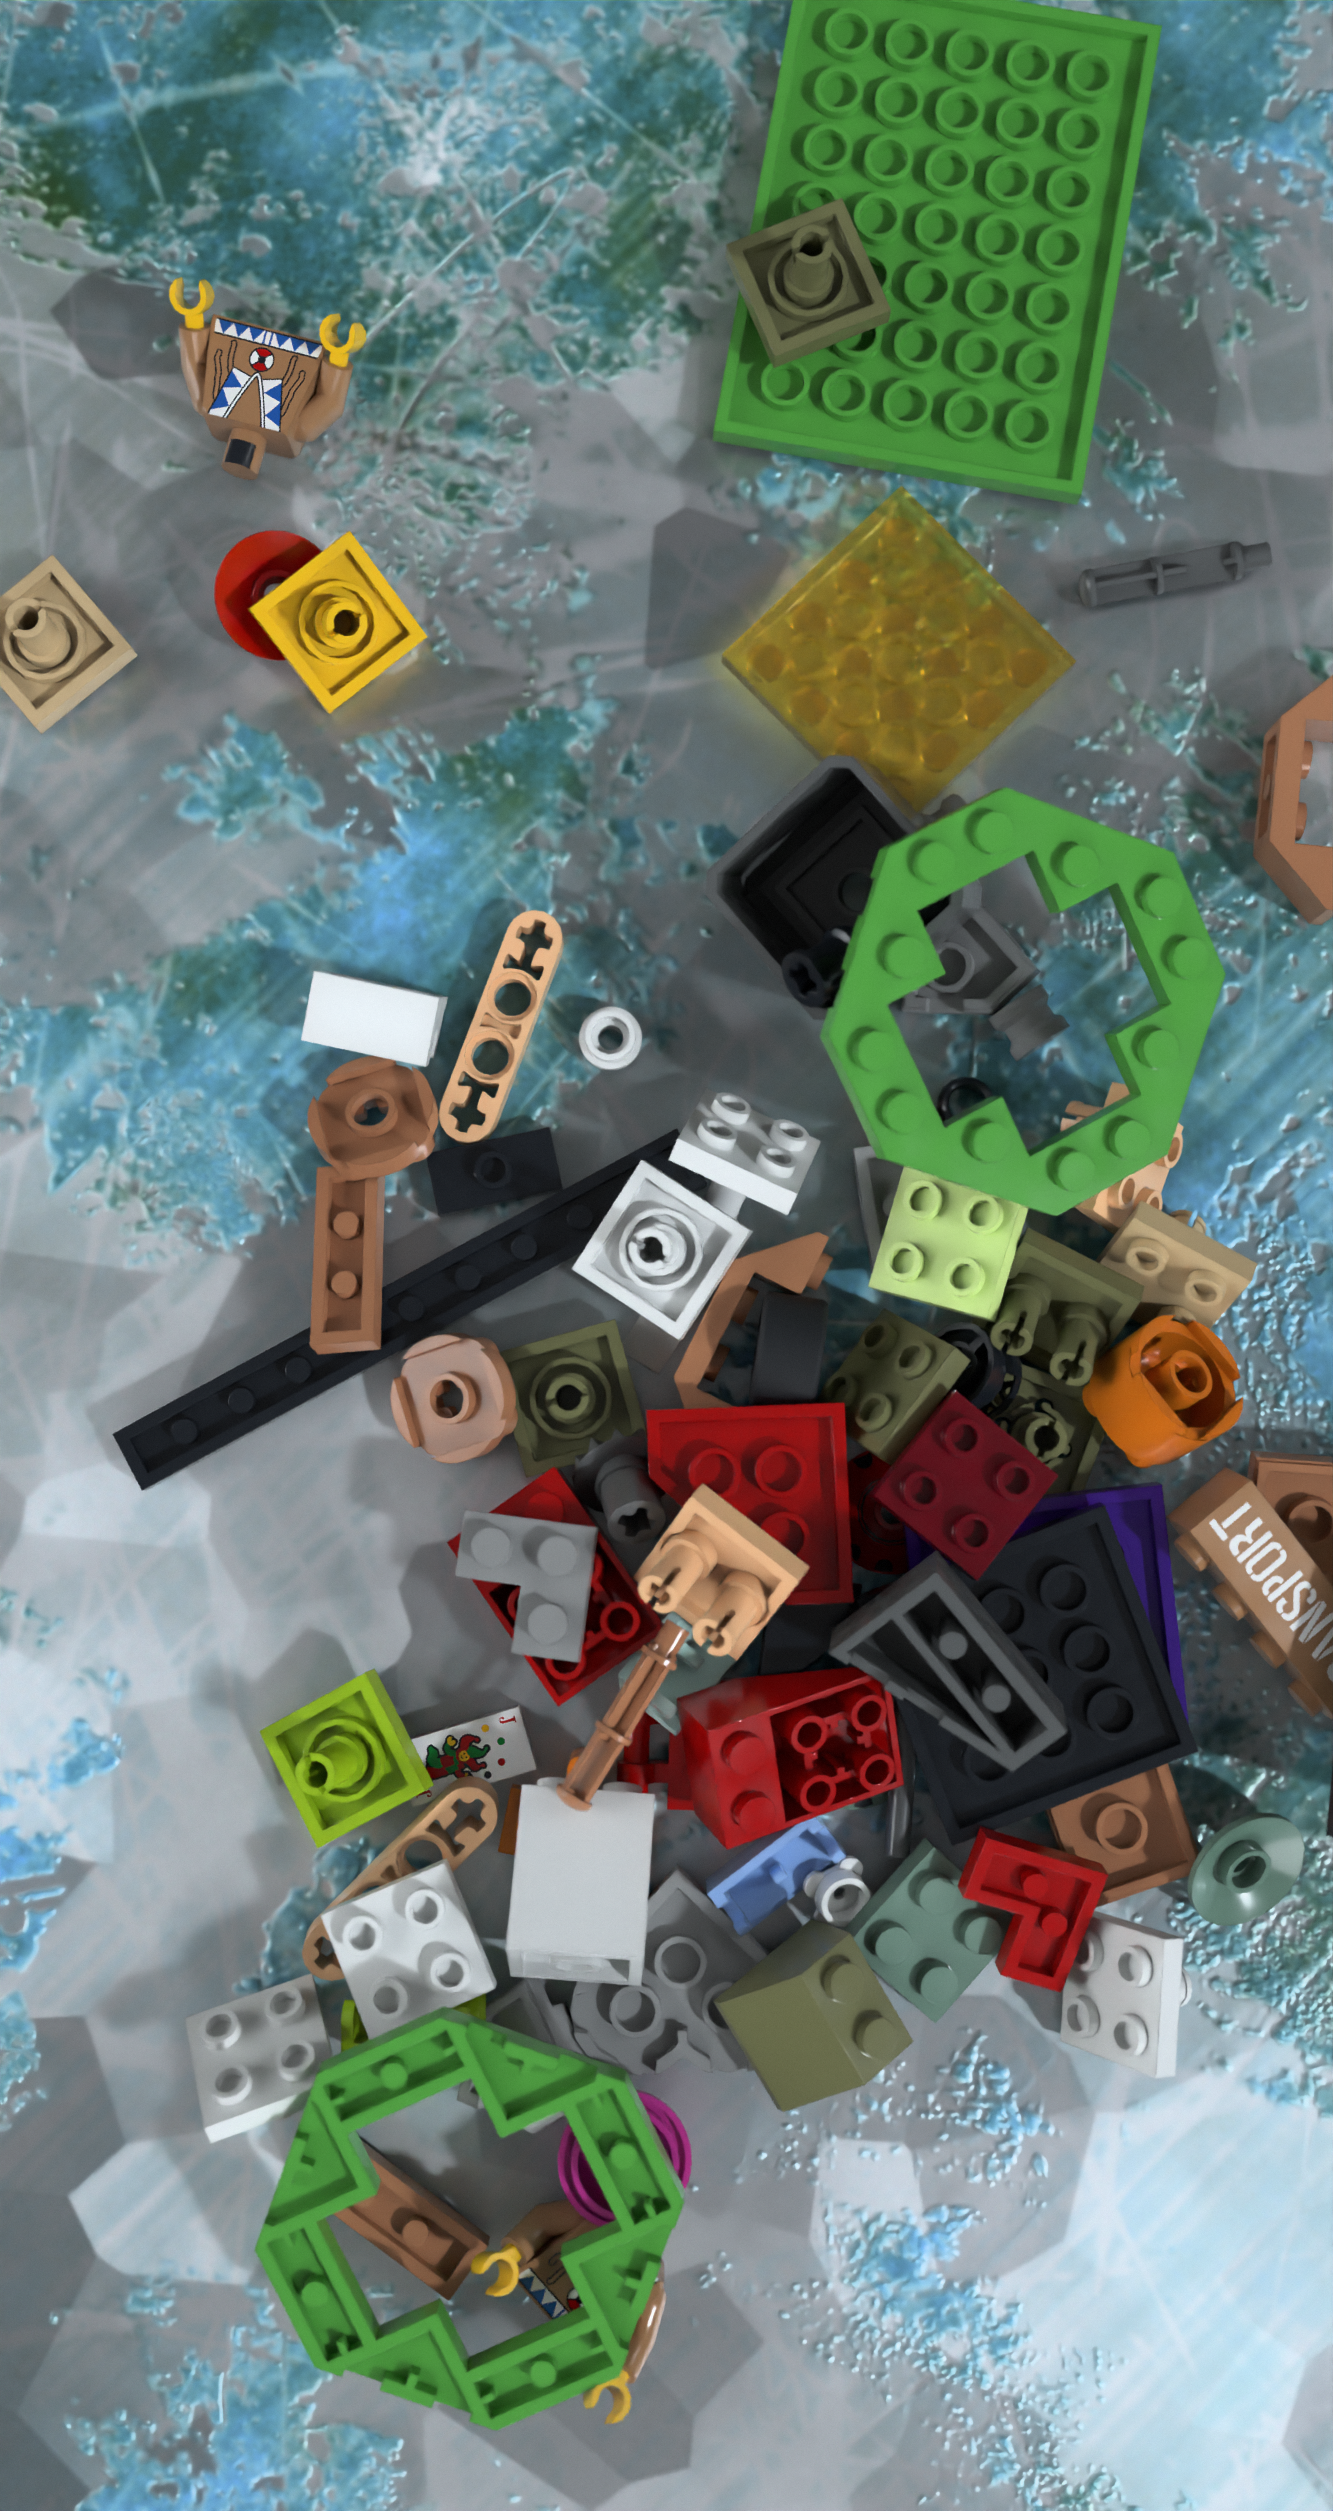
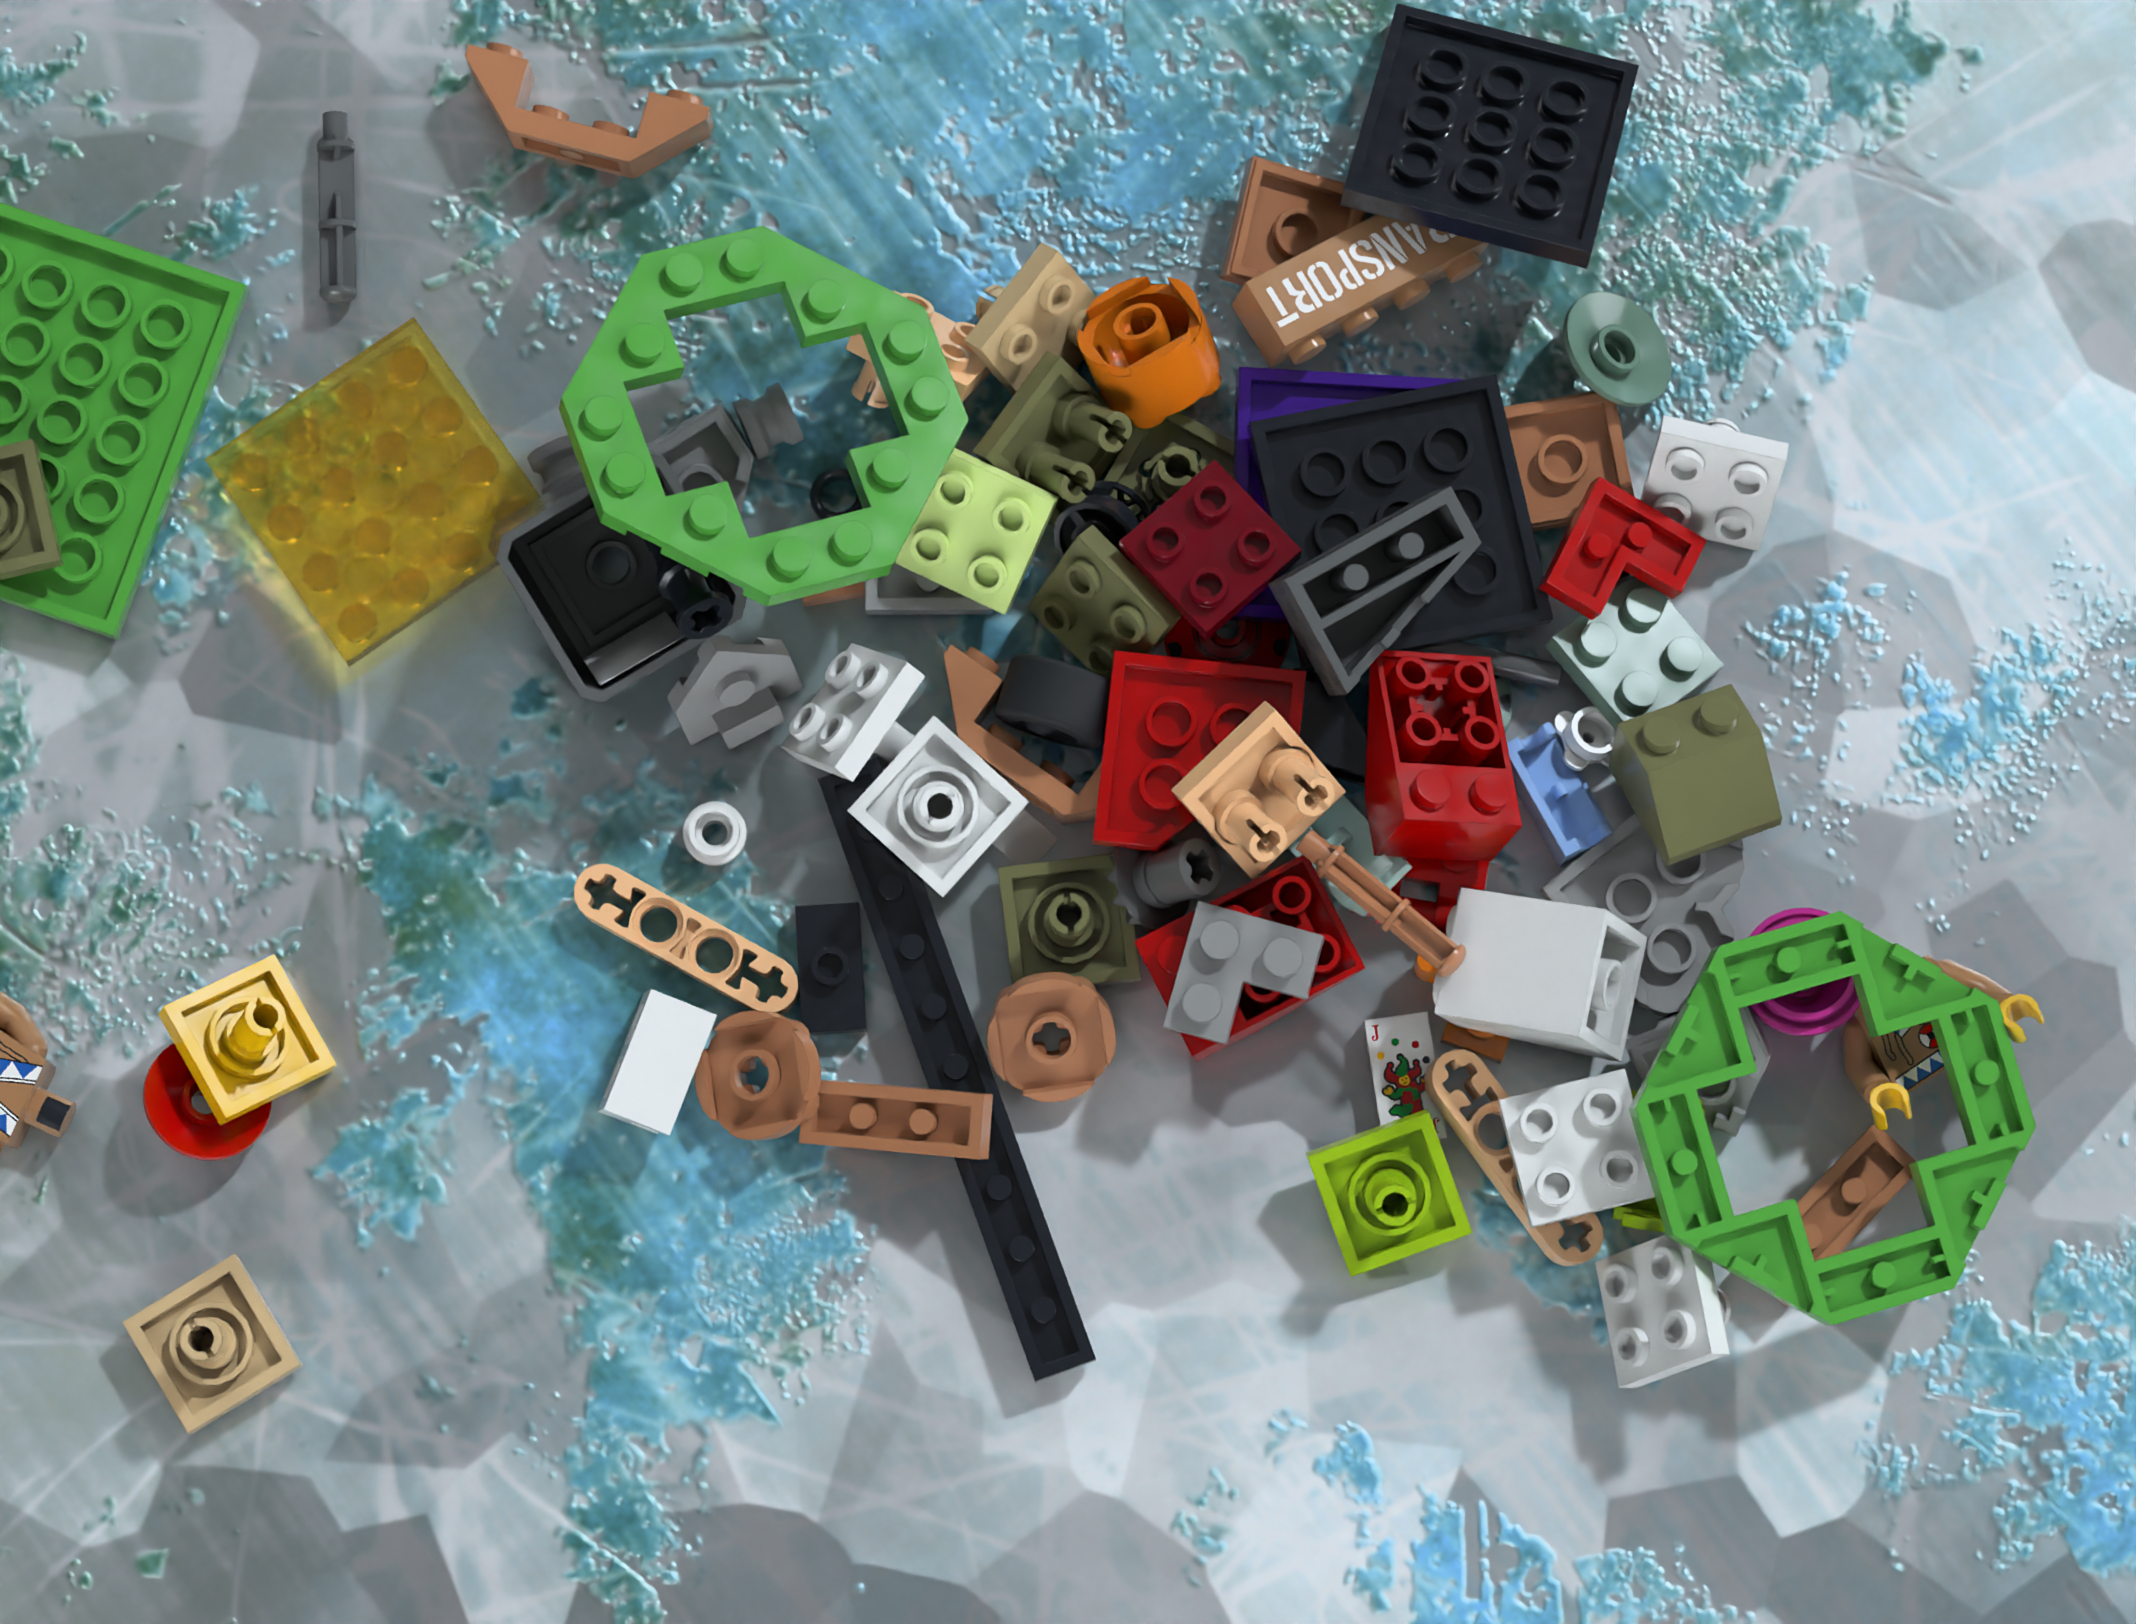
camera: 80 degrees left, 5 degrees down
none -> white sticker [583,611,684,685]
none -> light grey plate [667,635,804,750]

